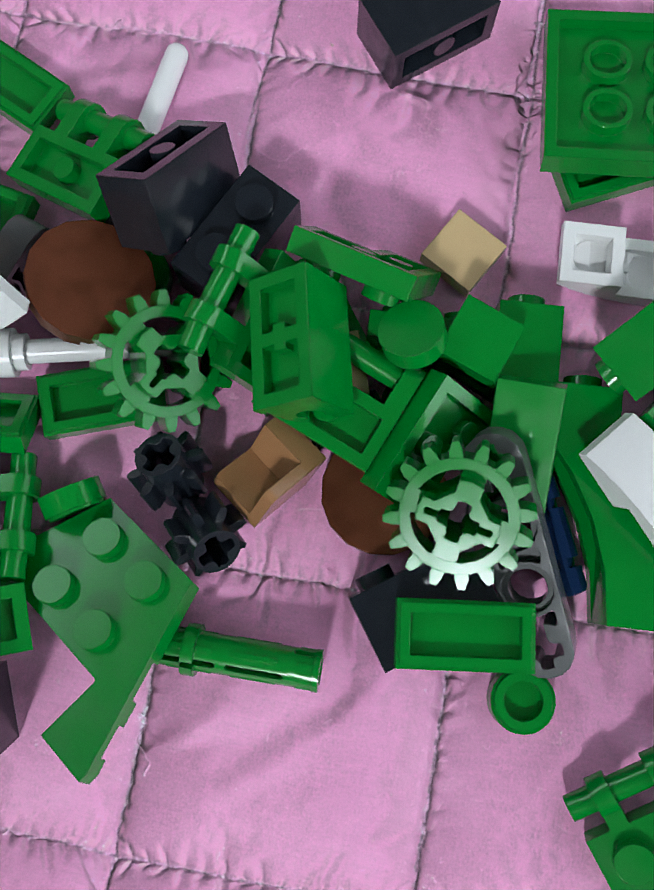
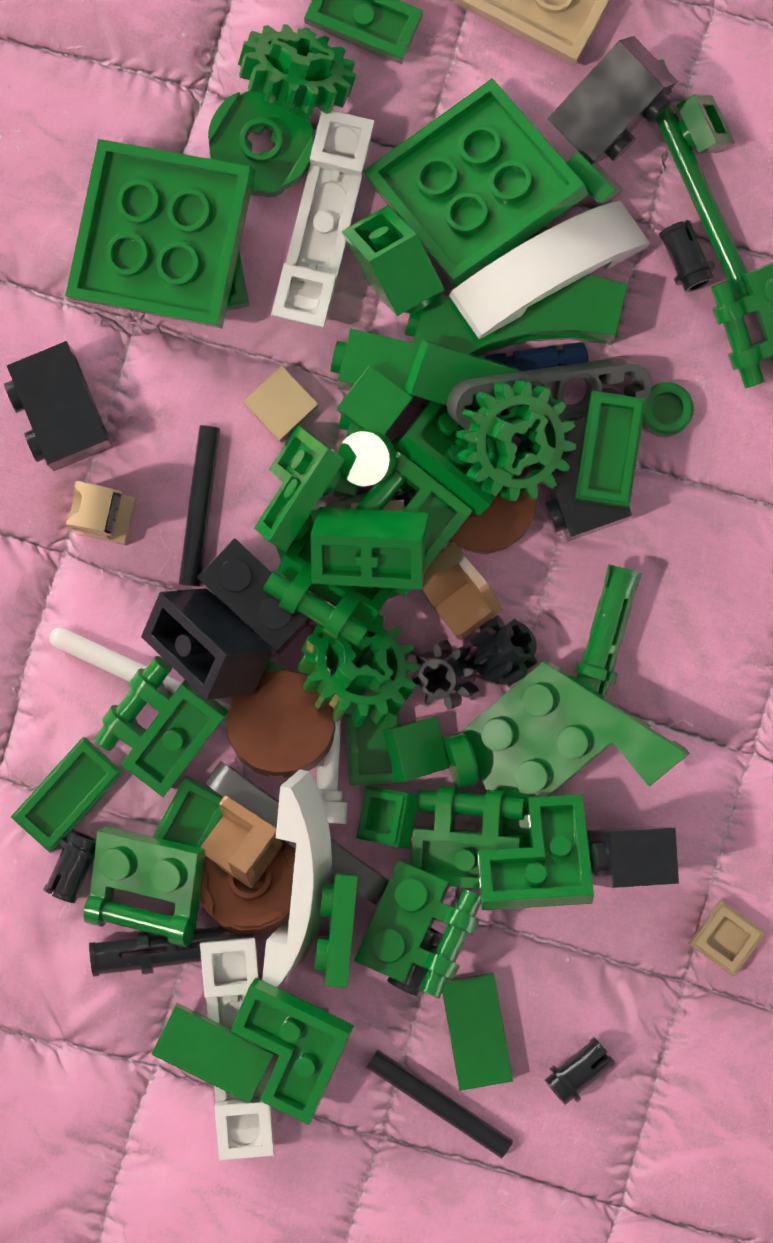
camera: 85 degrees left, 5 degrees up
none -> tan leg [66,481,137,545]
none -> black bar [178,425,220,587]
none -> green tile [383,716,449,782]

